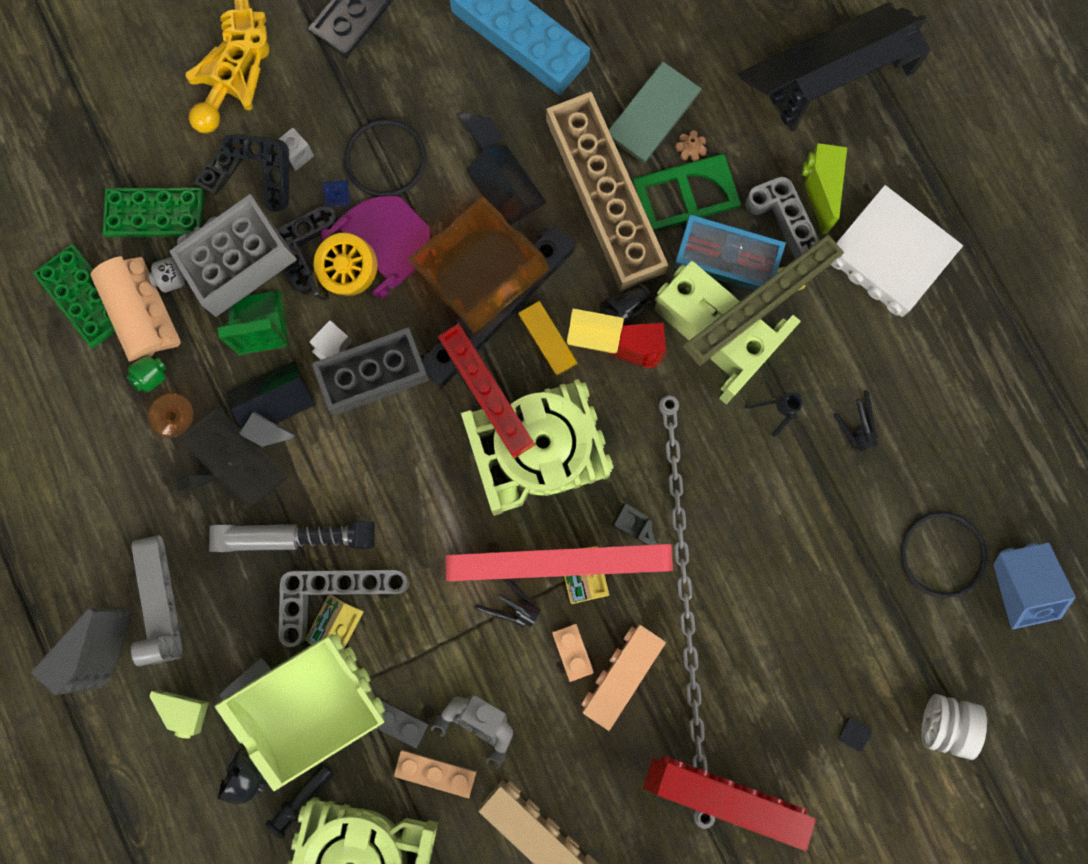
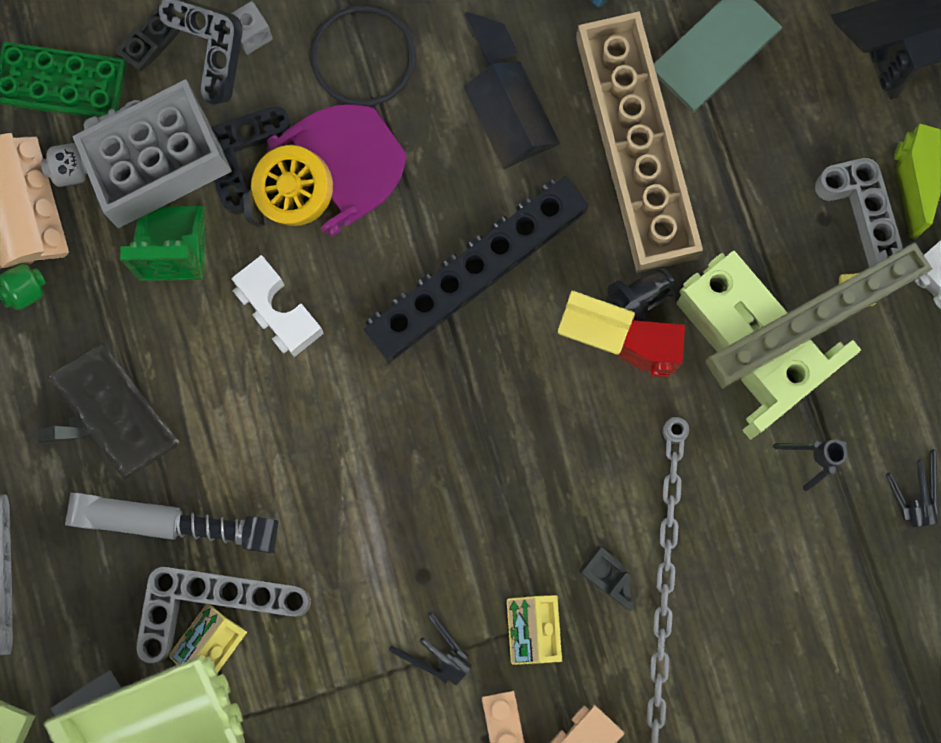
camera: 10 degrees right, 0 degrees up
clear orange piece [148,393,193,438] -> none
black slope [227,361,315,429] -> none
dark grey slope [240,412,296,447] -> none
dark grey brick [312,327,429,416] -> none
clear blue tile [322,180,351,207] -> none
clear orange tile [408,196,550,334] -> none
red tile [438,323,536,459] -> none
coral beam [445,544,673,581] -> none
yellowish green brick [461,379,613,516] -> none
yellow tile [518,301,577,377] -> none
green window [632,153,741,231] -> none
clear brick [674,215,786,291] -> none
medium nougat plant [675,131,707,161] -> none

